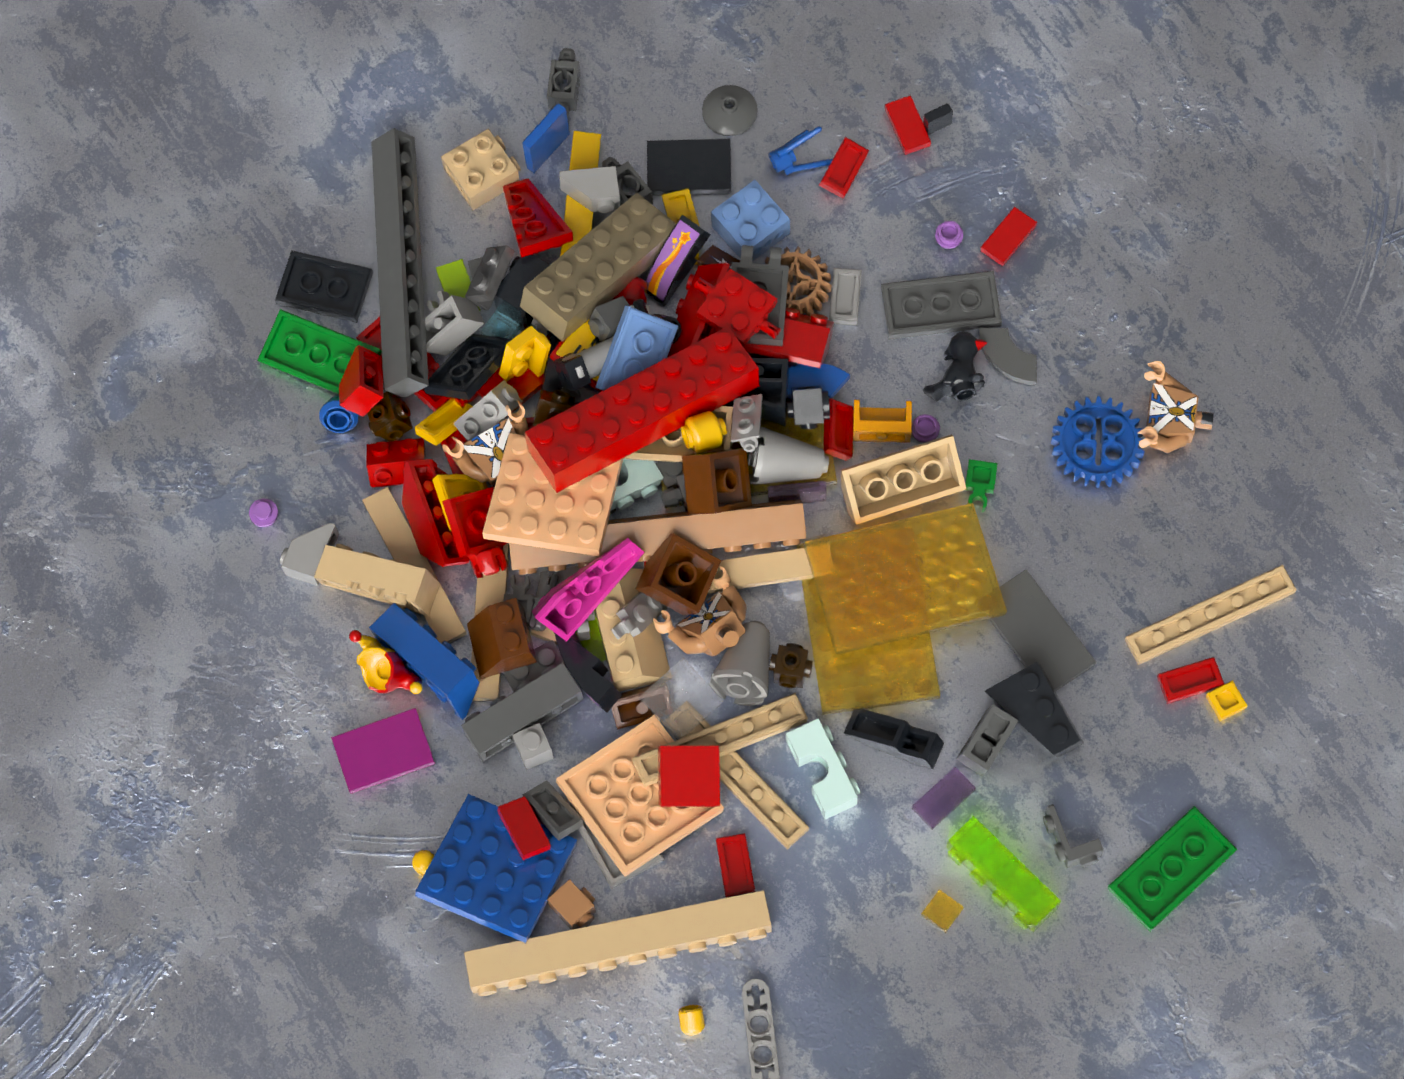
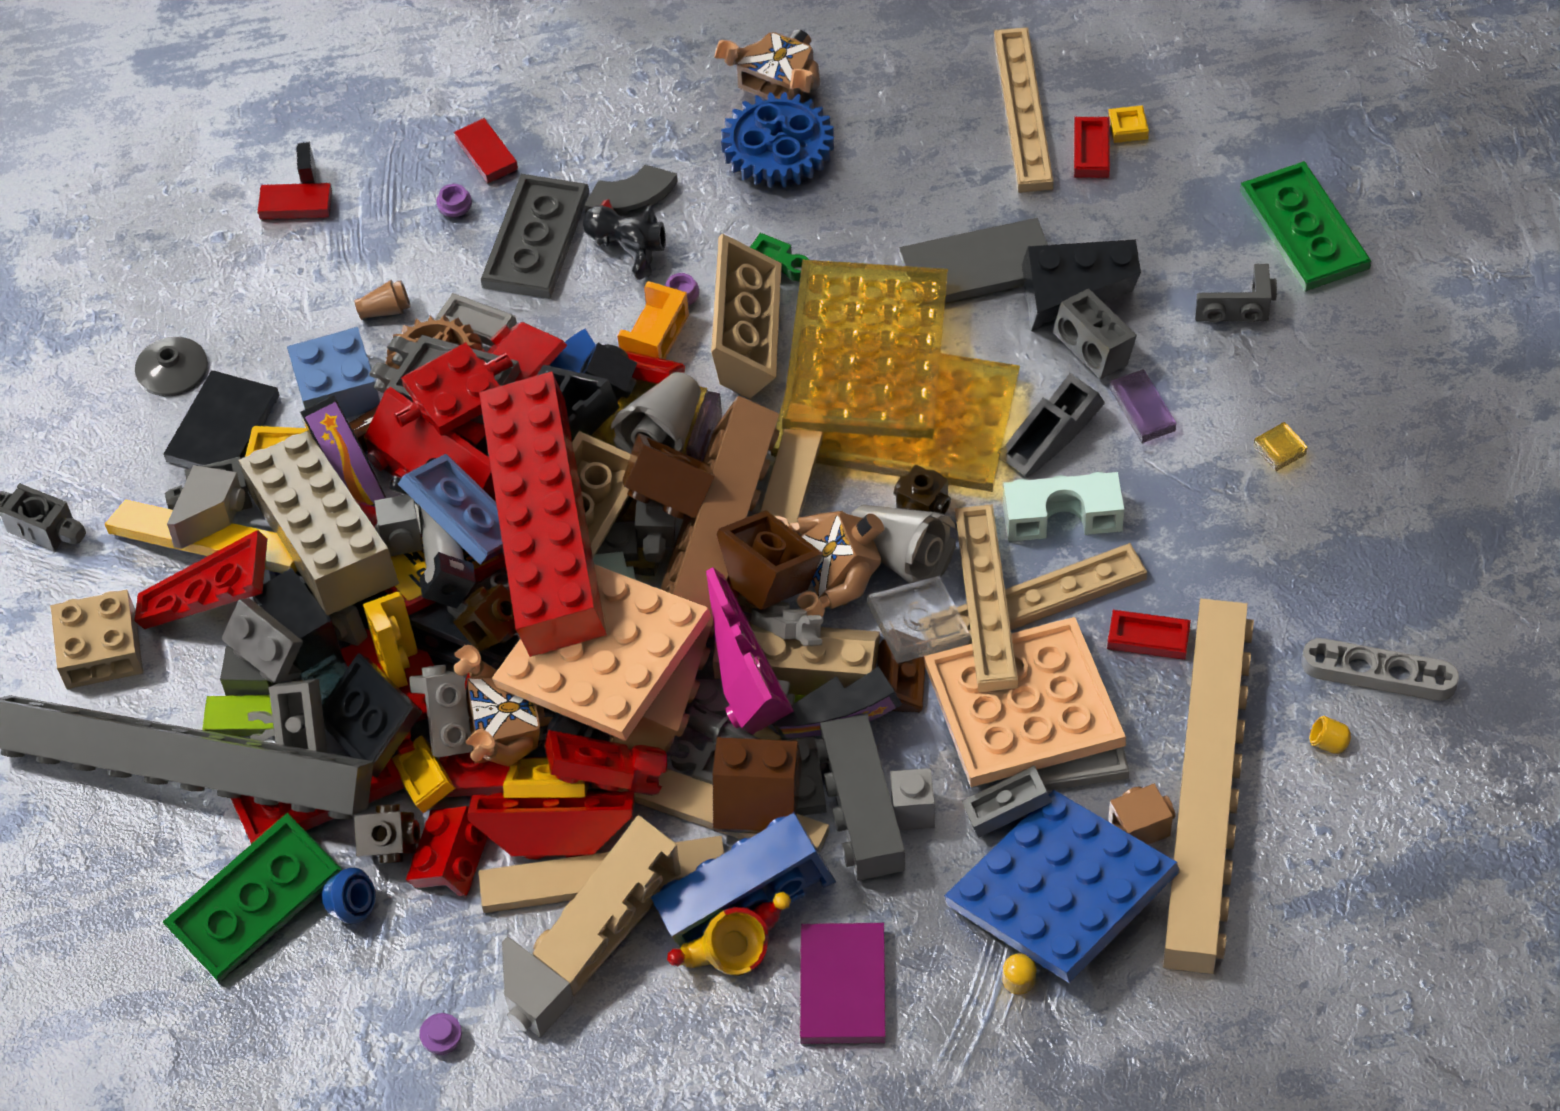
camera: 70 degrees left, 15 degrees down
black tile [275,250,373,323] -> none
red slope [339,345,384,417] -> none
red tile [497,796,551,860] -> none
blue tile [522,103,570,173] -> none
red tile [658,746,720,807] -> none
yellow head [681,411,727,453] -> none
light grey hinge [731,394,763,452] -> none
blue plant [768,126,833,176] -> none
red tile [819,137,869,199] -> none
clear neon green brick [946,816,1061,933] -> none
none -> medium nougat cone [354,280,411,320]

